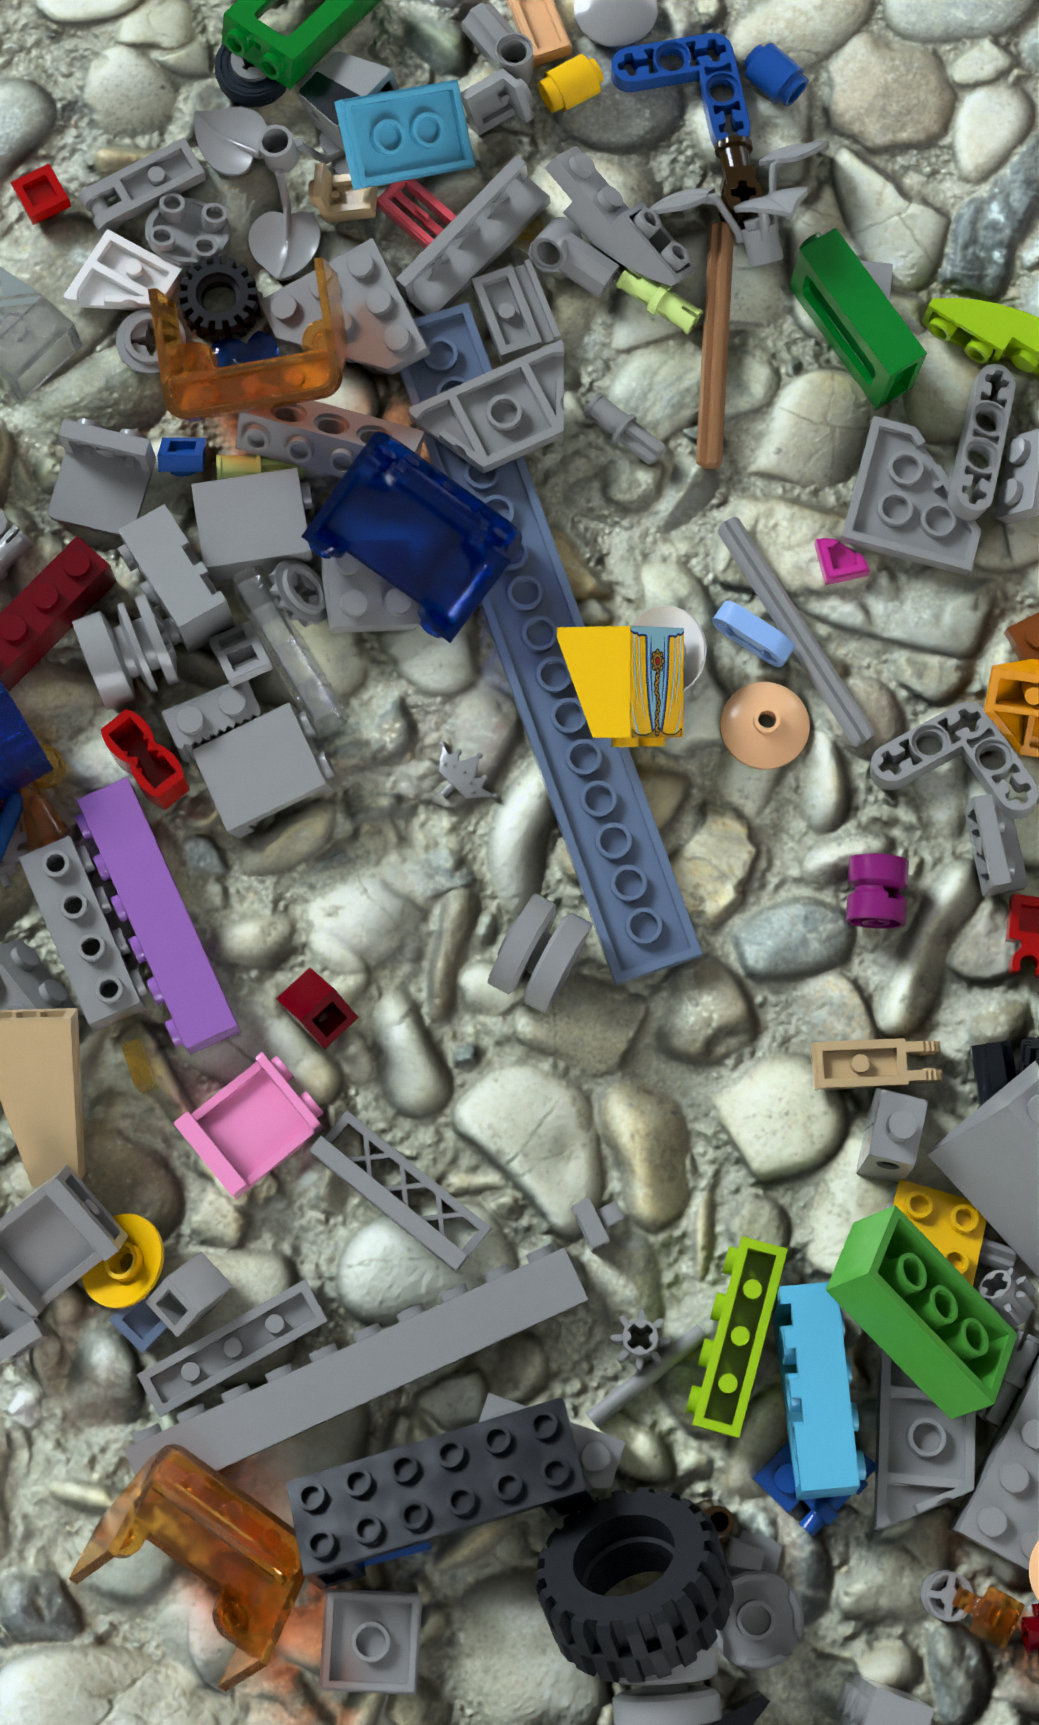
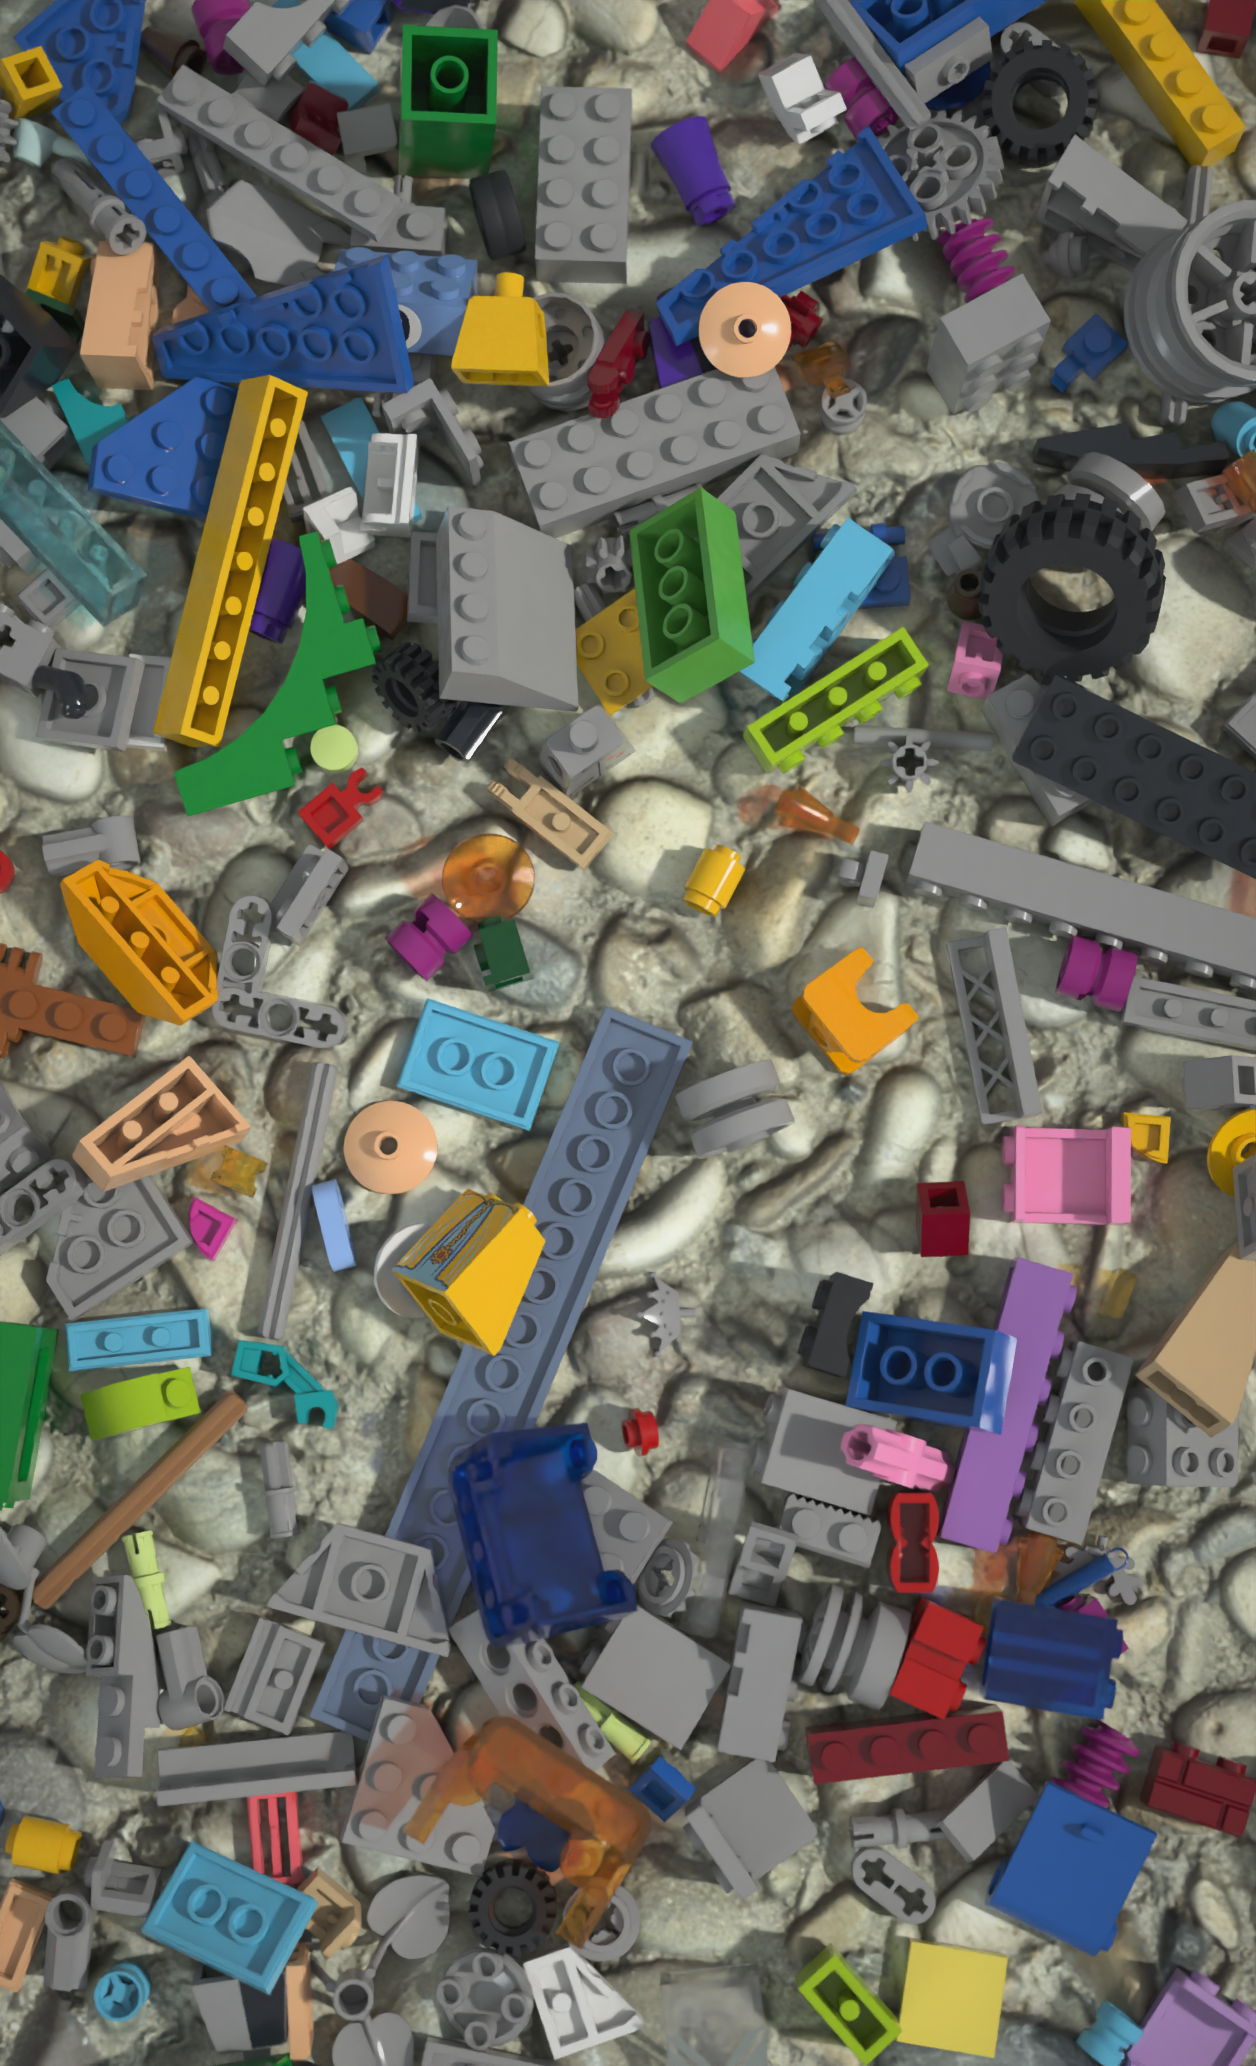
camera: 130 degrees left, 5 degrees up
none -> medium azure tile [65,1308,213,1371]
none -> light nougat wedge [72,1055,251,1192]
none -> lime brick [80,1367,201,1441]
none -> medium azure wheel [94,1961,152,2022]
none -> clear yellow wheel [210,1145,268,1198]
none -> teal piece [231,1340,340,1429]
none -> light nougat tile [286,1943,314,2060]
none -> medium azure tile [396,998,560,1132]
none -> clear orange dish [442,833,535,923]
none -> dark green brick [473,916,532,992]
none -> red plate [622,1408,659,1457]
none -> yellow brick [683,845,745,917]
none -> clear orange cone [774,783,860,845]
none -> light orange piece [791,947,919,1075]
none -> black brick [797,1272,874,1377]
none -> bright pink piece [840,1423,956,1492]
none -> blue brick [846,1311,1017,1435]
none -> red brick [889,1595,986,1719]
none -> bright pink bracket [947,621,1003,700]
none -> magenta wheel [1055,935,1138,1012]
none -> yellow tile [1121,1112,1171,1165]

